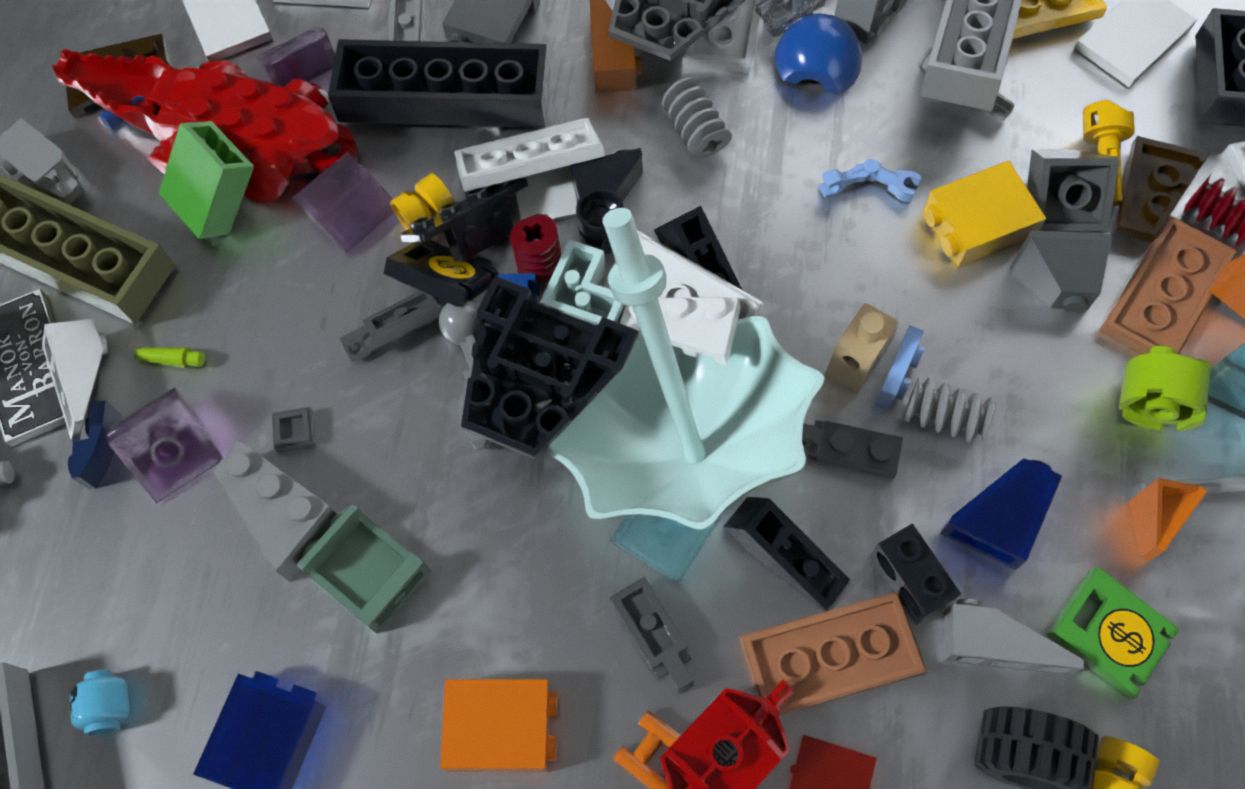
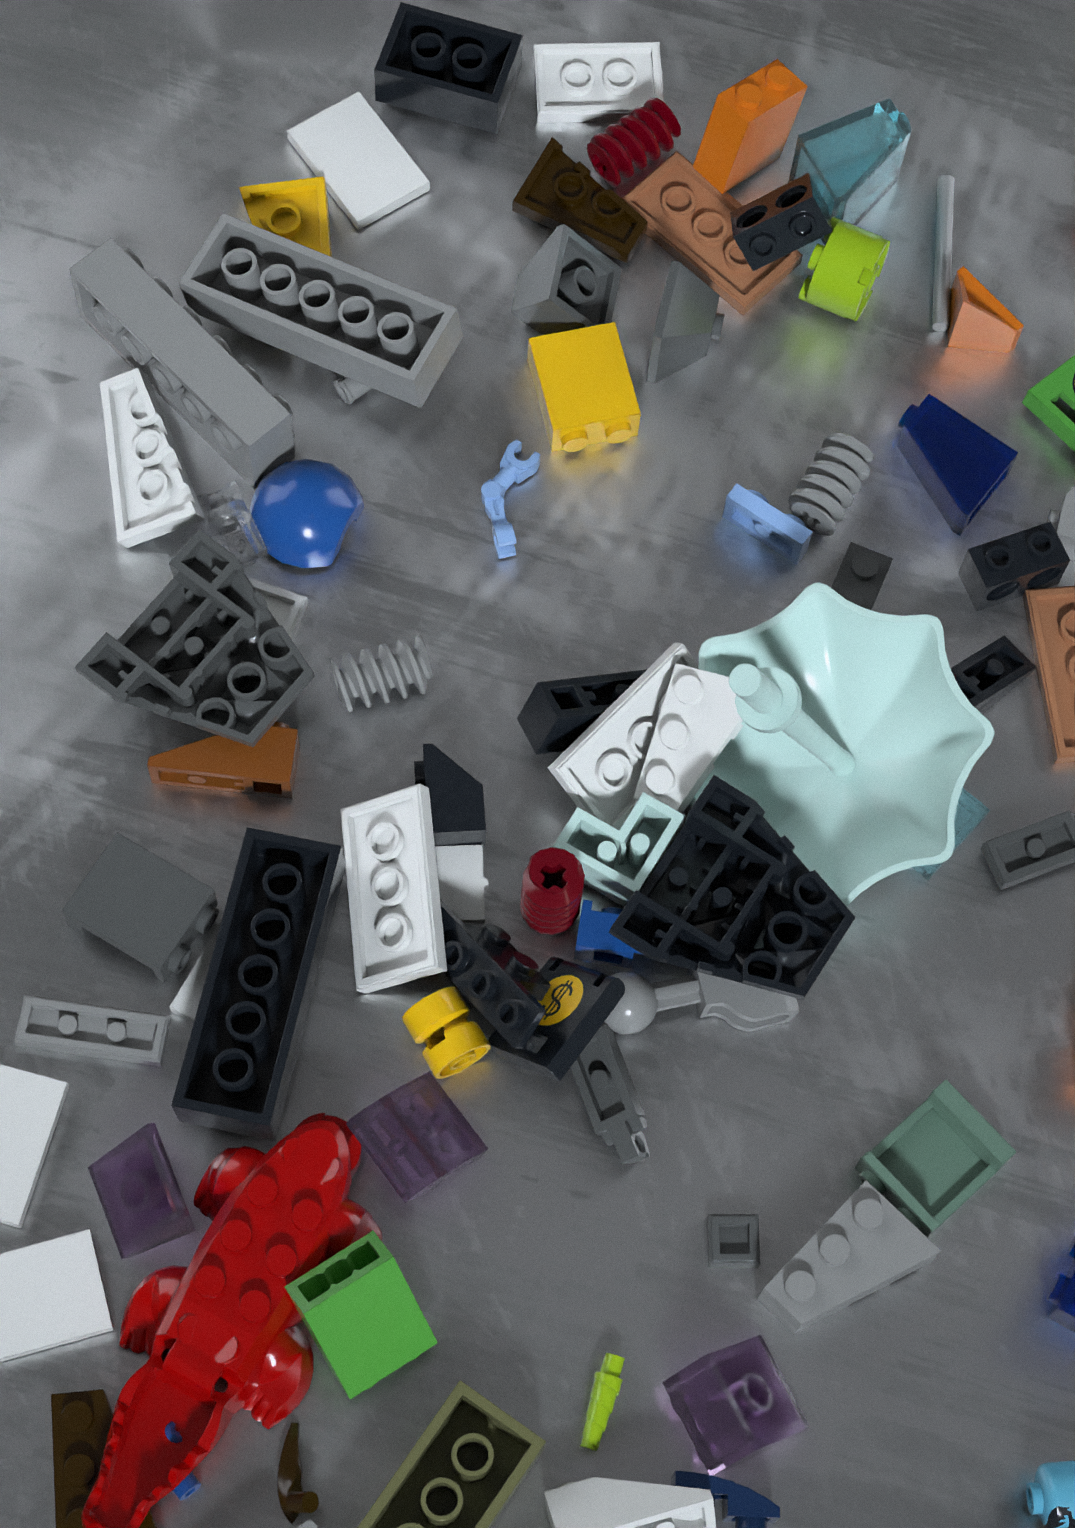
camera: 90 degrees left, 0 degrees up
black wheel [576,188,624,255] -> none
tan torso [824,303,899,395] -> none
yellow piece [1083,100,1135,207] -> none
none -> dark brown bar [277,1422,319,1525]
none -> black brick [730,173,832,271]

